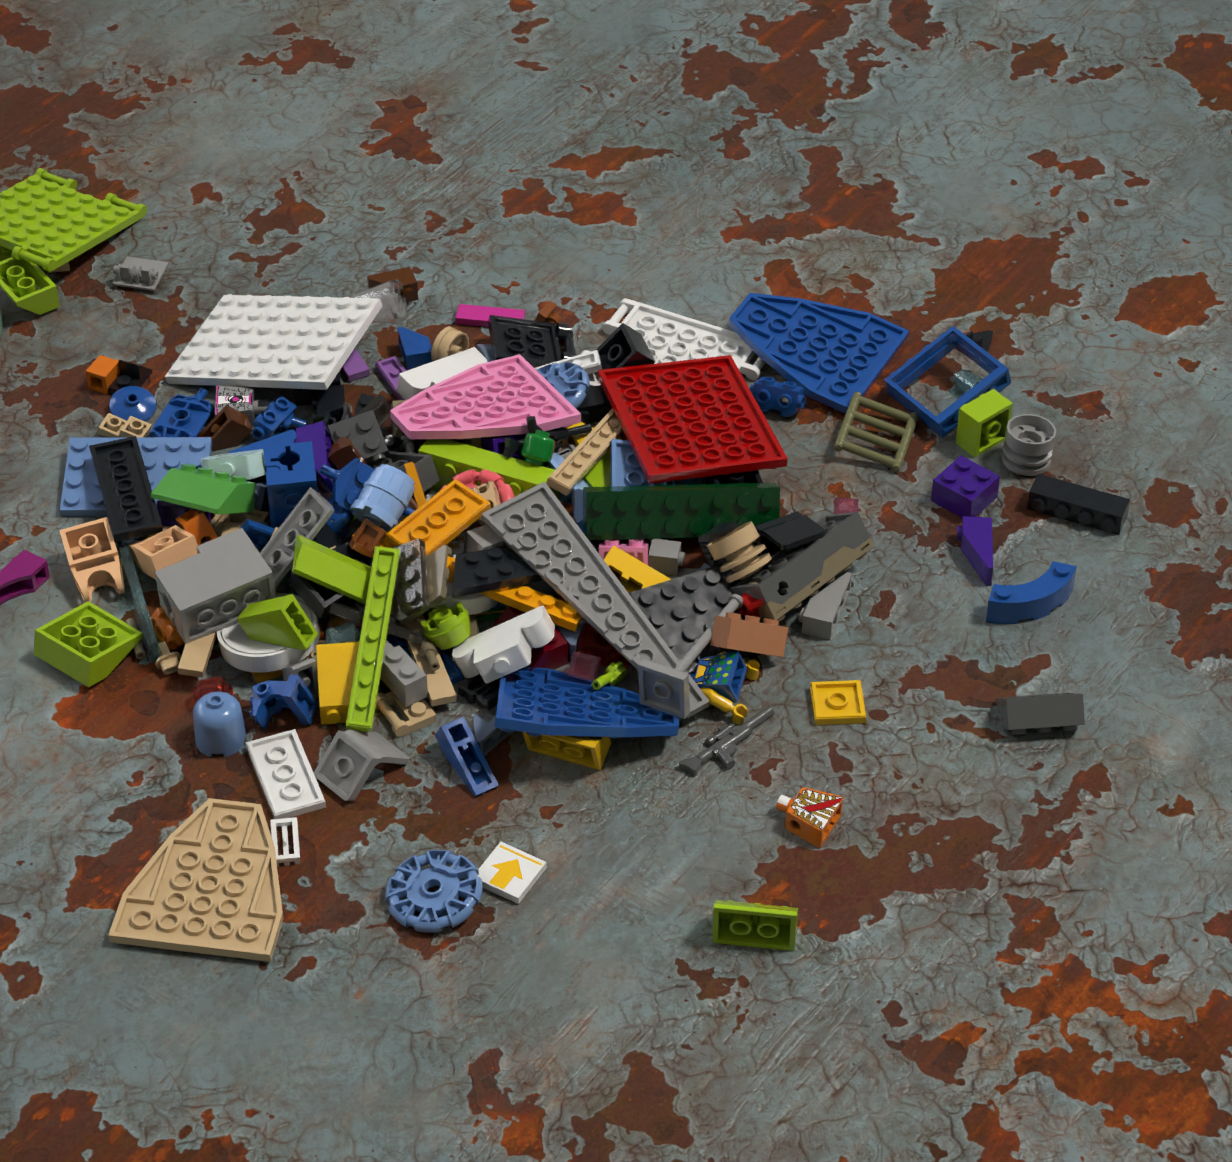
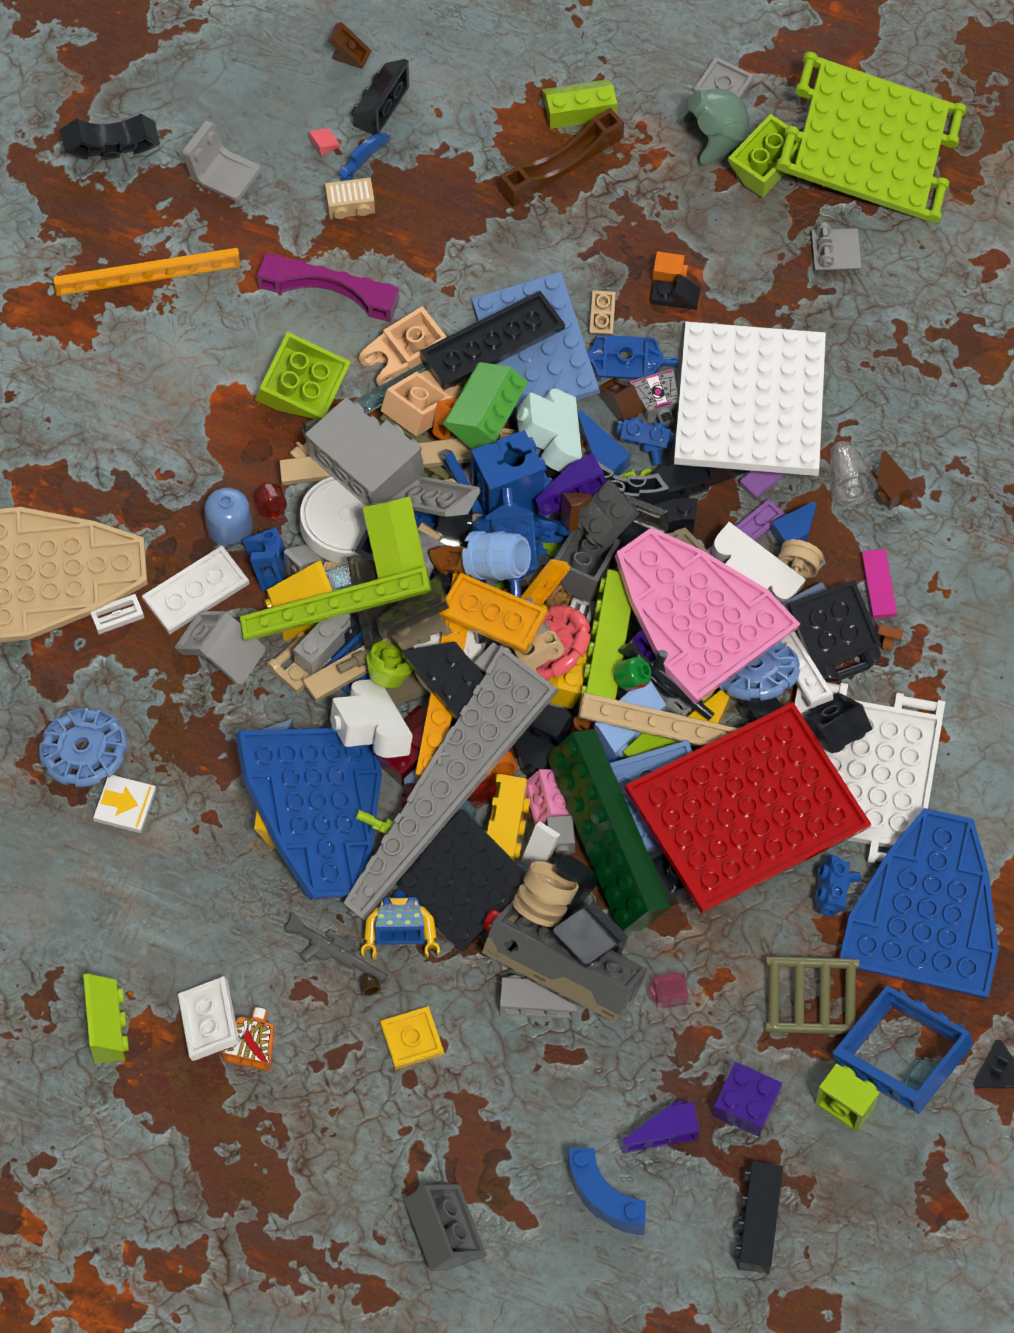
camera: 75 degrees right, 20 degrees up
blue dish [109,386,156,422] -> none
lime slope [236,594,318,650] -> none
blue slope [435,717,499,797] -> none
clear pink brick [568,651,601,682] -> none
light grey tile [638,594,743,719] -> none
nougat brick [710,612,788,657] -> none
light grey wheel [1001,414,1056,476] -> none
none -> white tile [178,976,240,1061]
none -> dark brown hinge [360,974,381,996]
none -> white tile [521,821,561,866]

